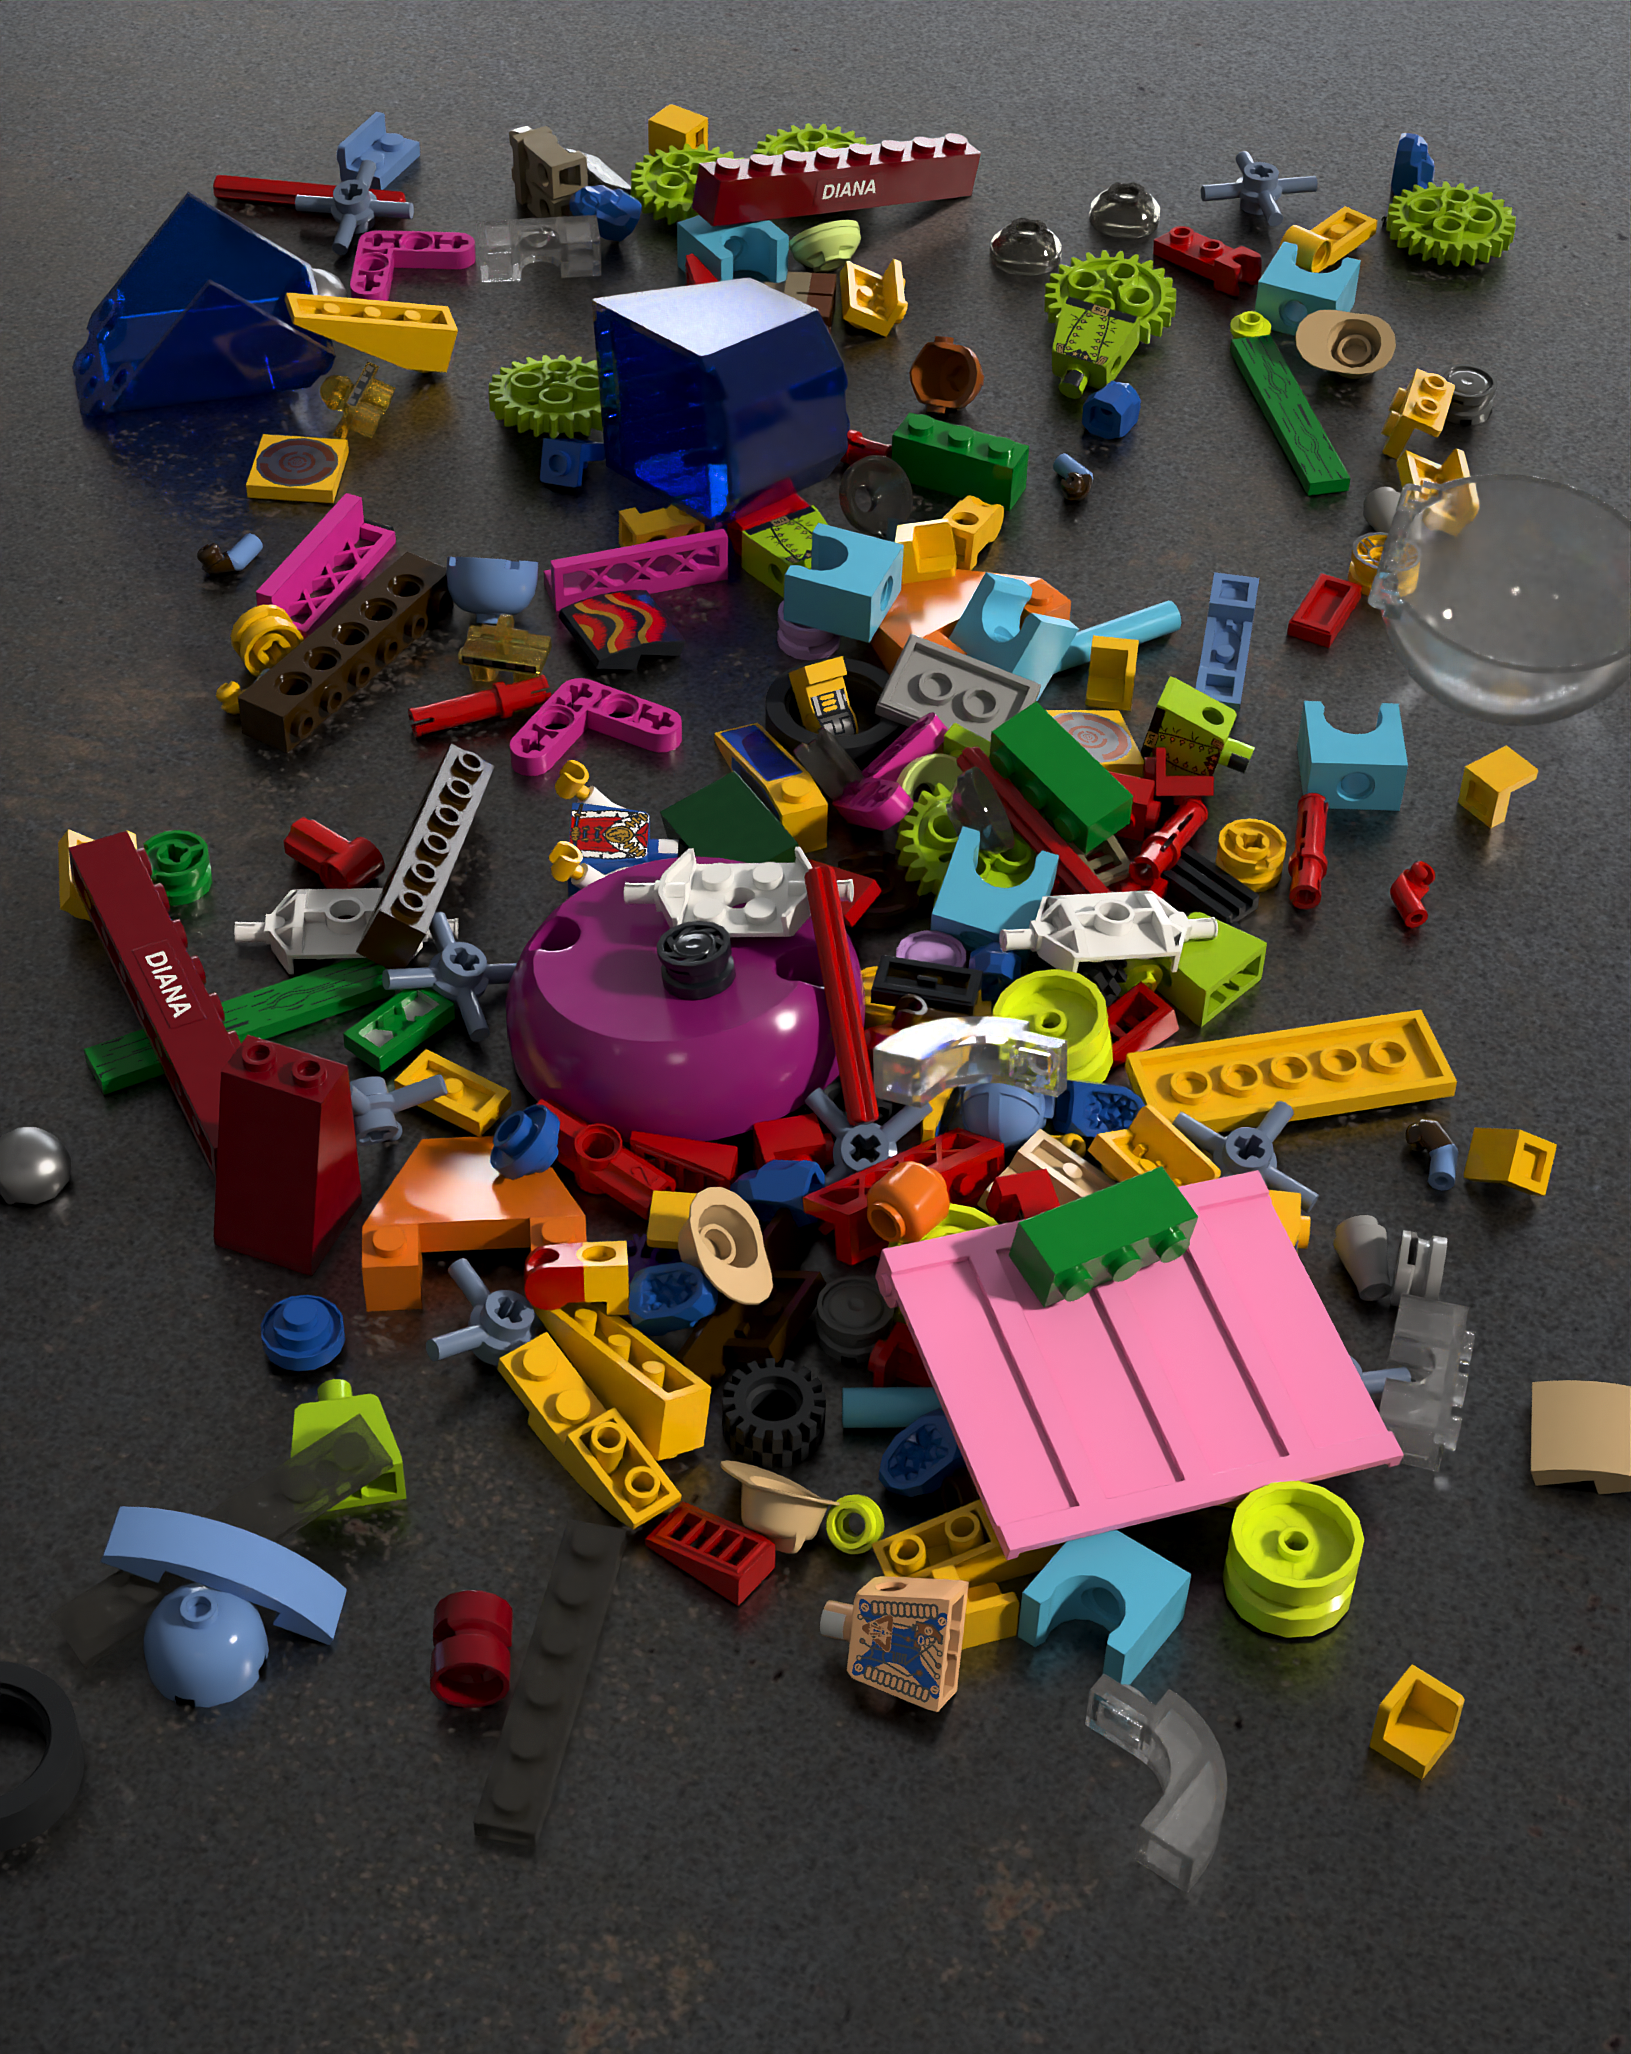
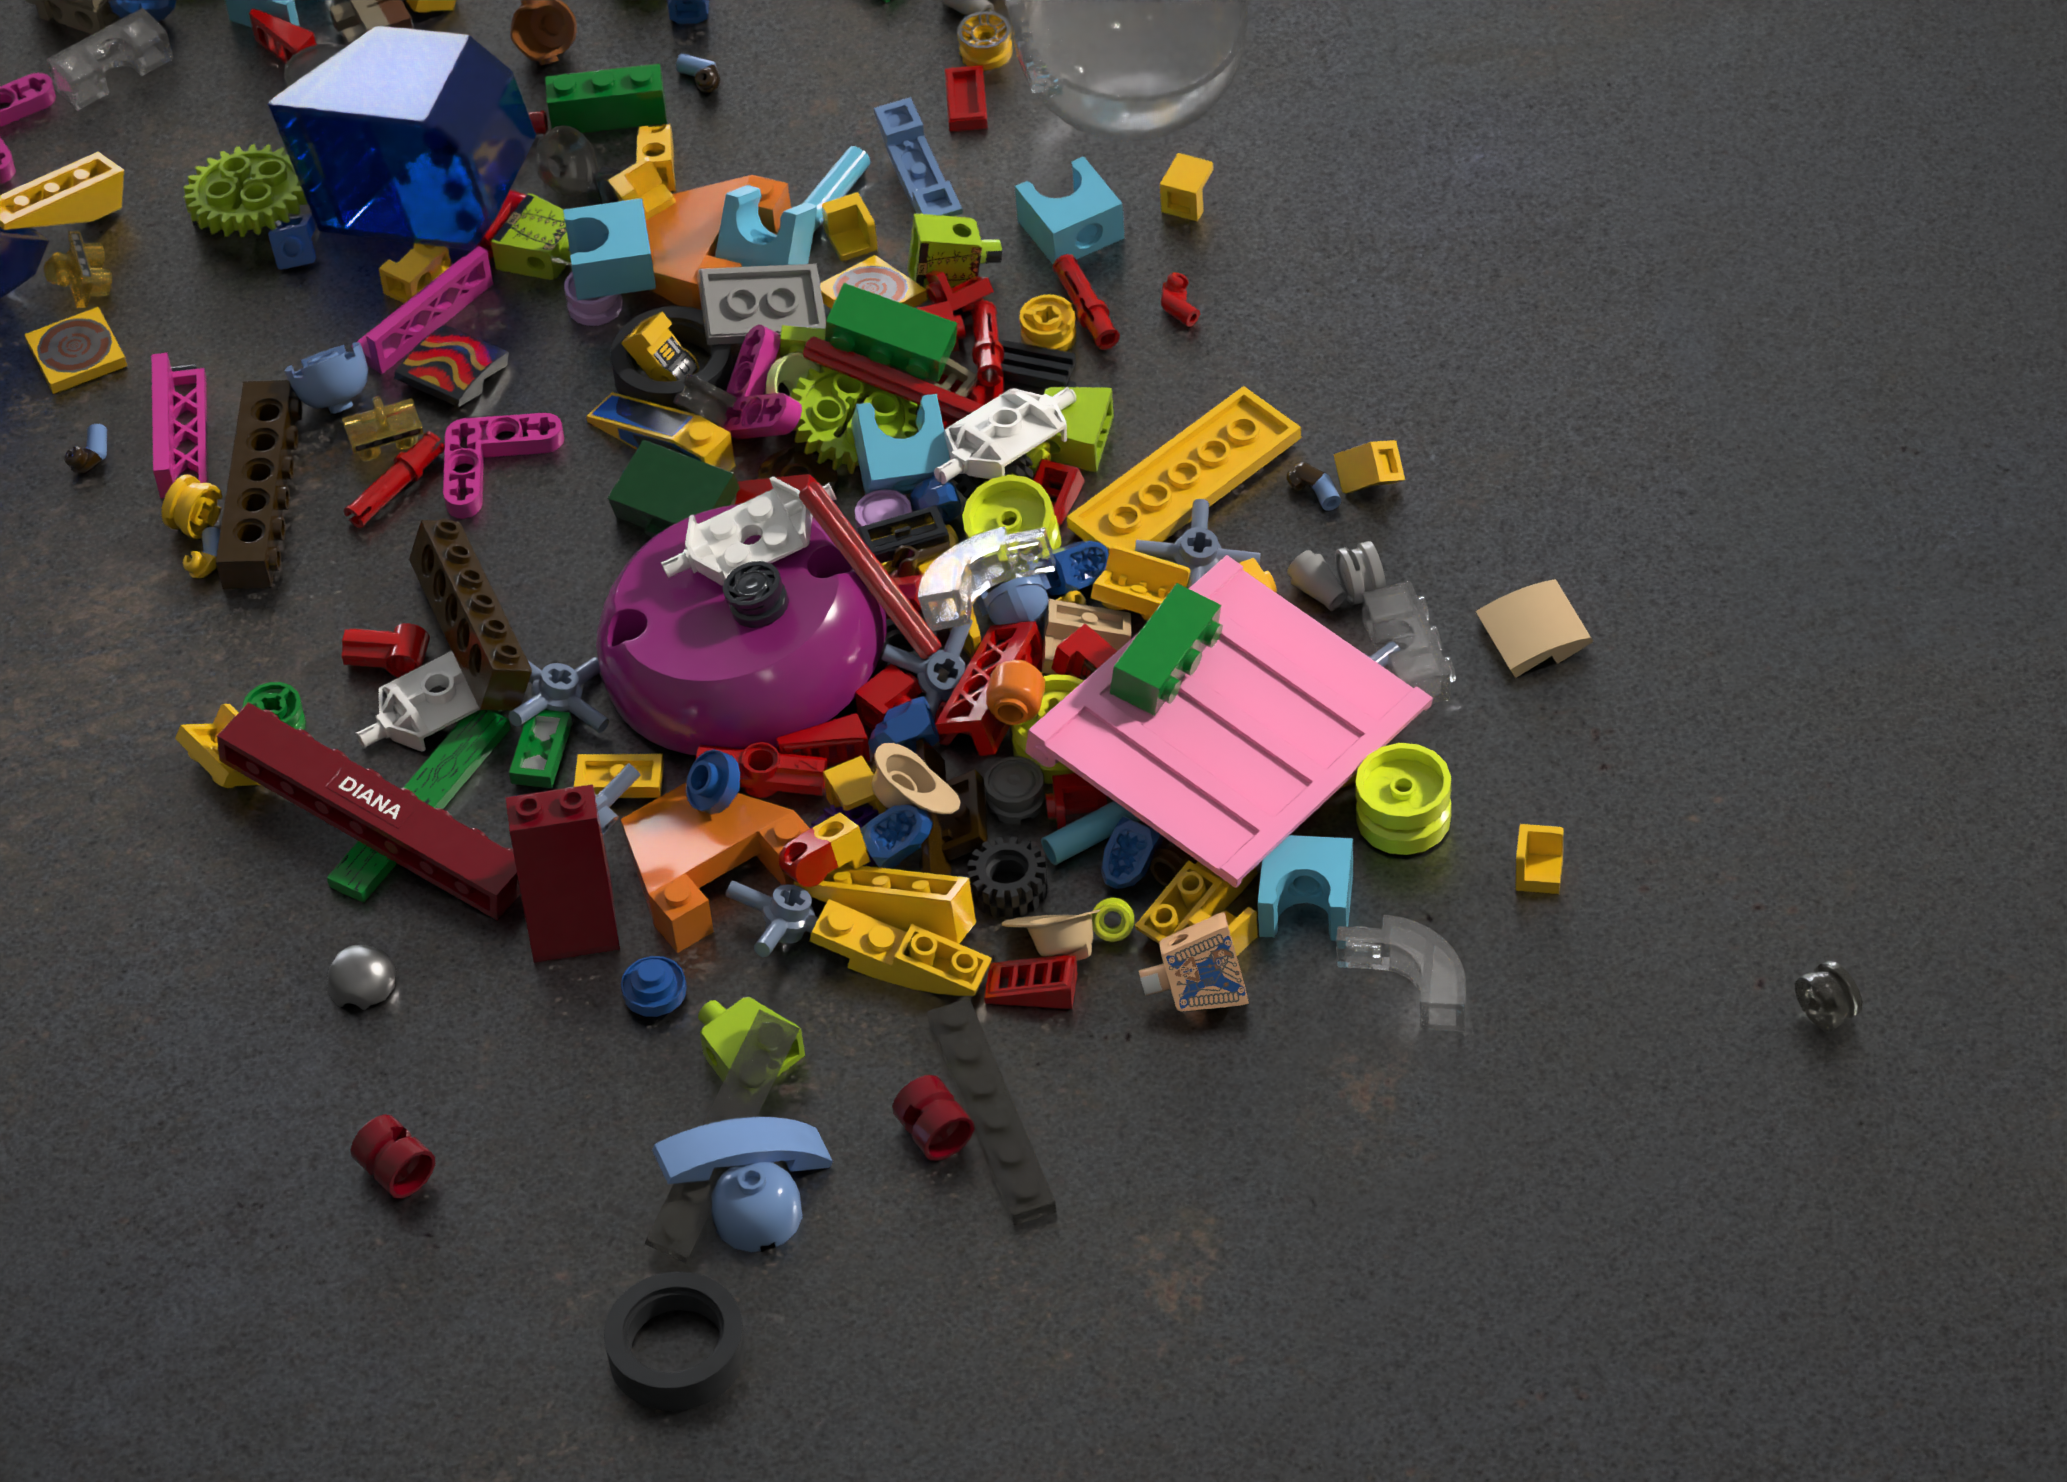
camera: 25 degrees left, 5 degrees up
torso [549,760,679,898] -> none
clear smoke piece [946,766,1015,855] -> none

